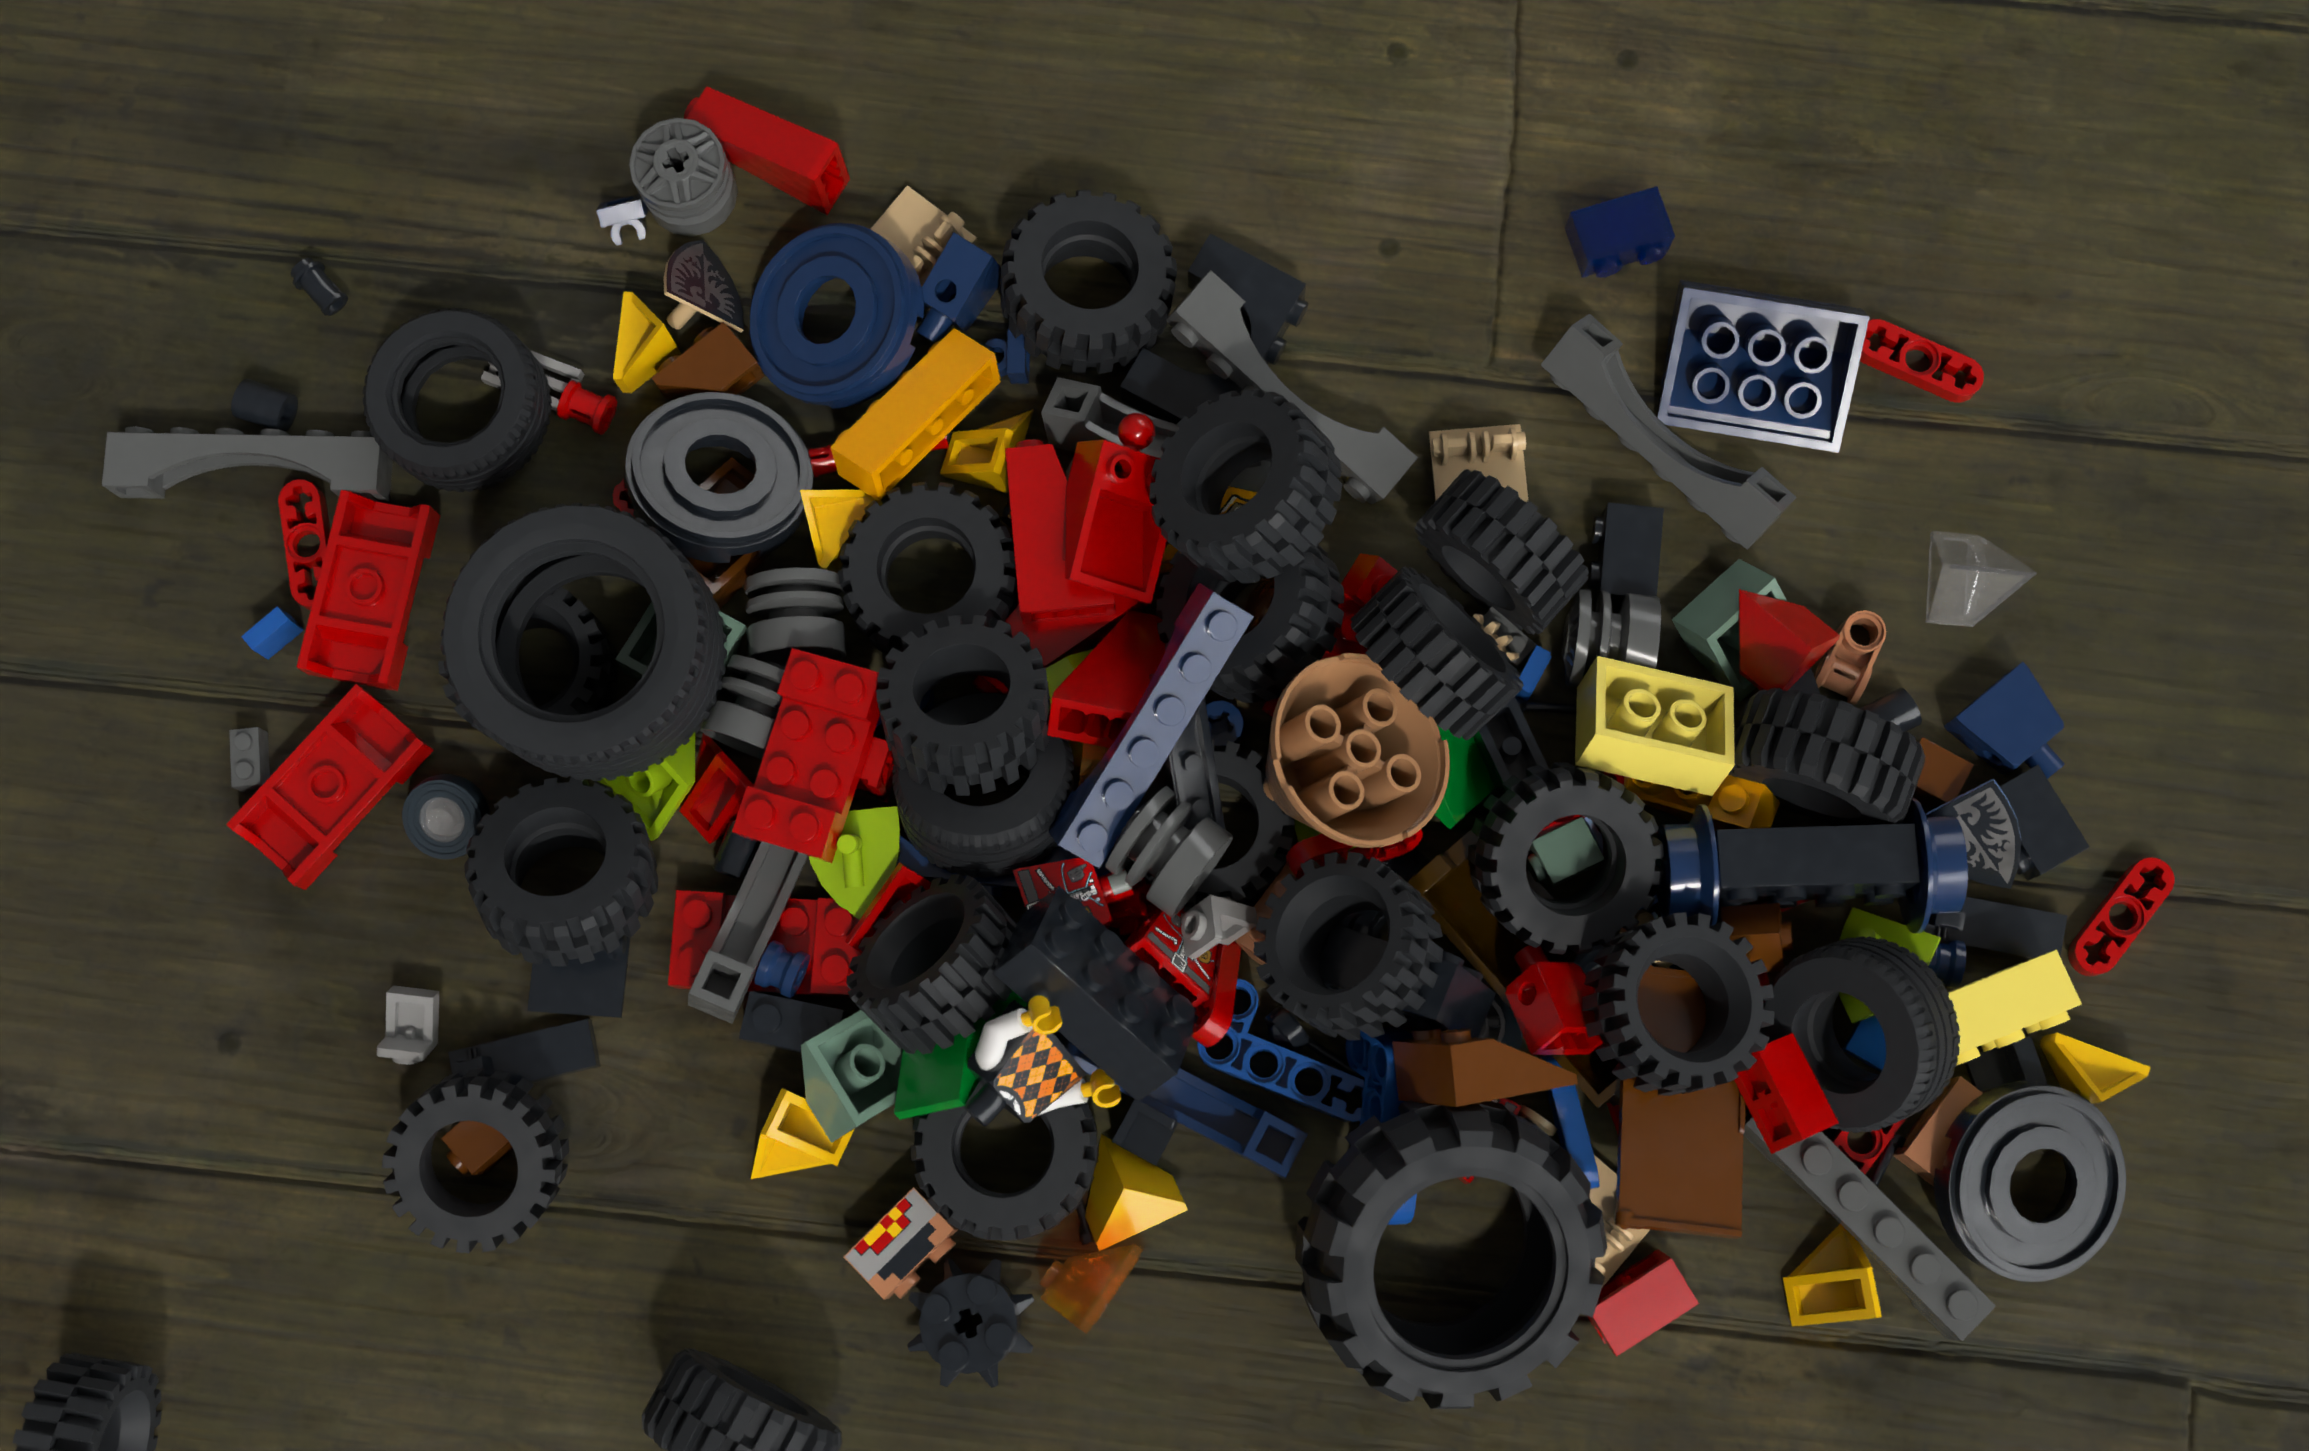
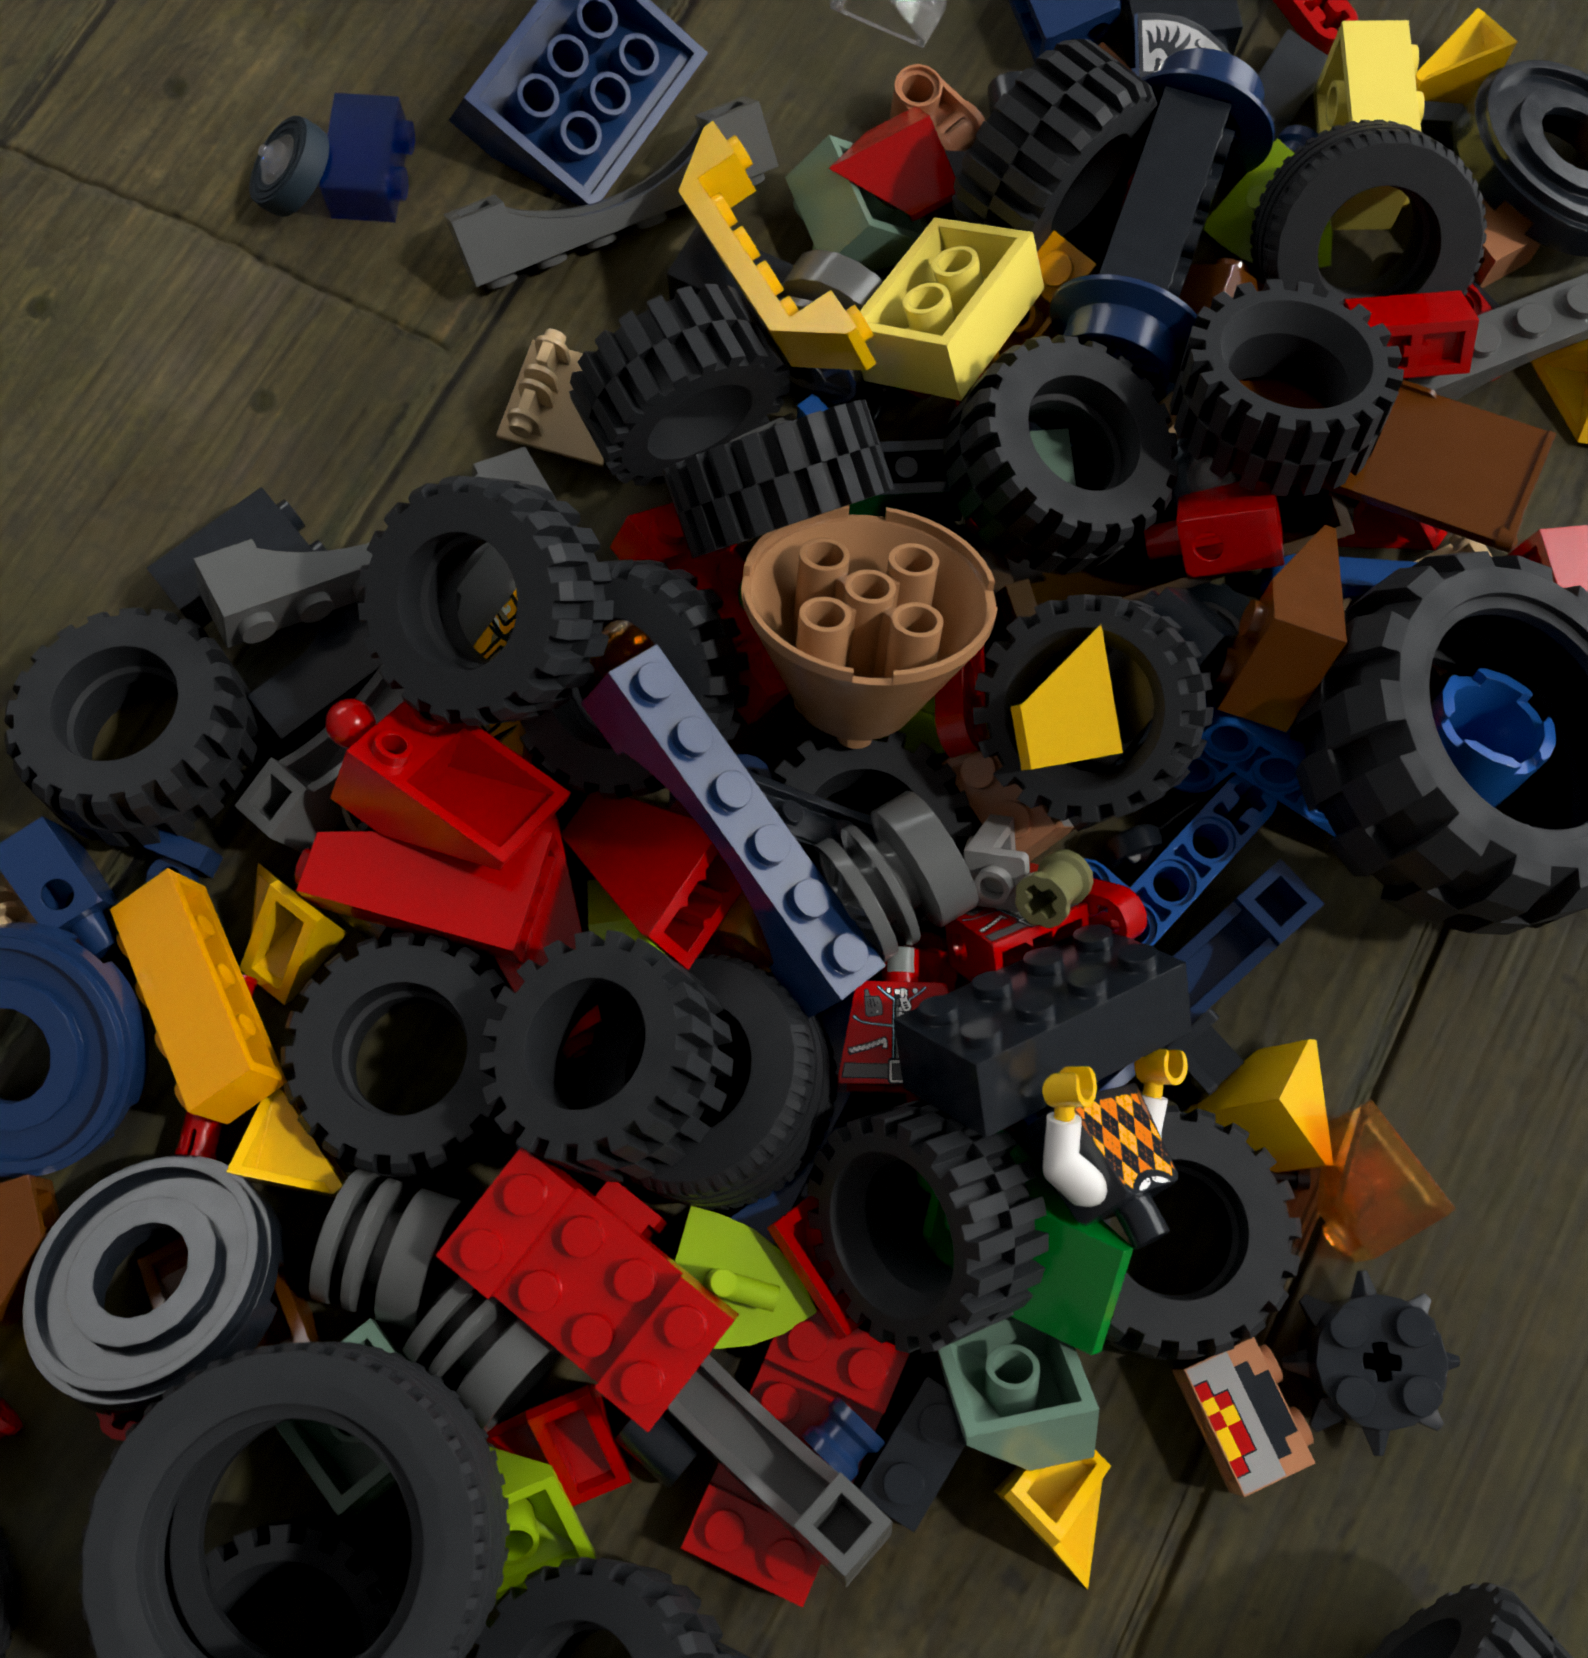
camera: 75 degrees left, 5 degrees down
blue tile [1842,1016,1886,1073] -> none
none -> black wheel [249,115,329,217]
none -> yellow slope [678,121,876,371]
none -> yellow slope [1011,624,1123,770]
none -> olive bush [1015,849,1094,928]
none -> blue cylinder [1430,668,1556,808]

